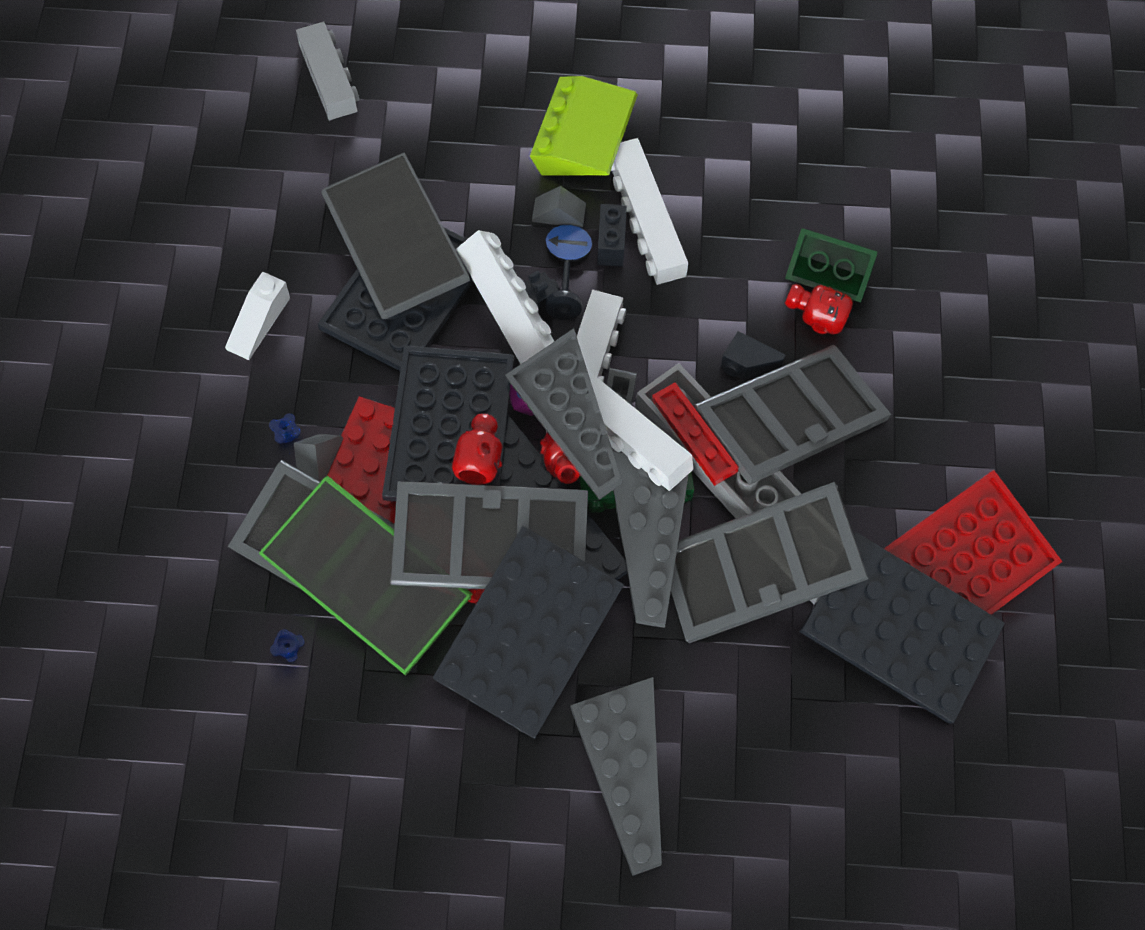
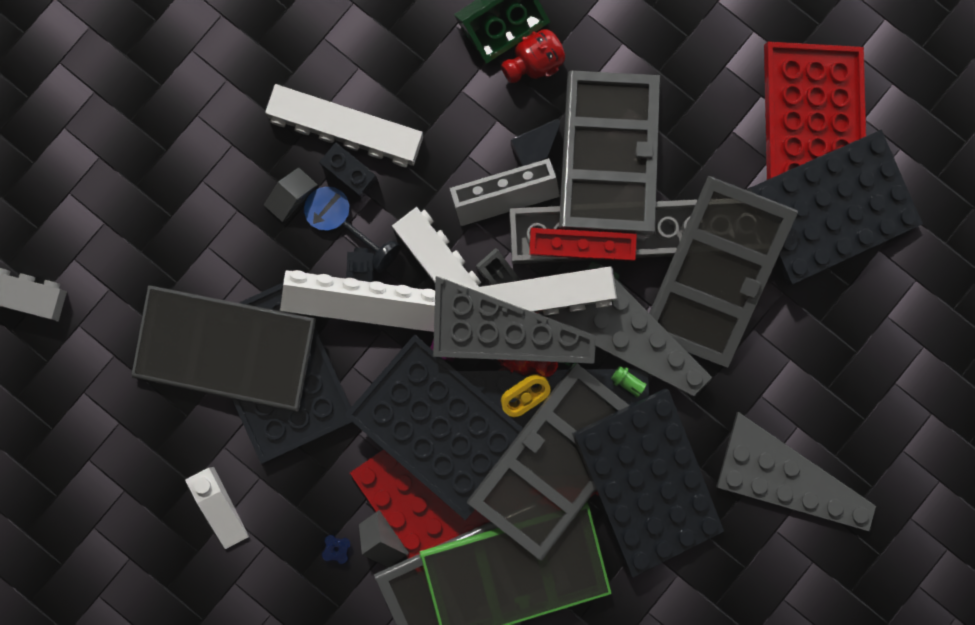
camera: 55 degrees left, 20 degrees up
red piece [452,414,503,485] -> none
lime slope [530,76,638,175] -> none
none -> light grey brick [450,159,560,226]
none -> yellow plate [501,374,551,417]
none -> bright green pin [611,366,647,398]

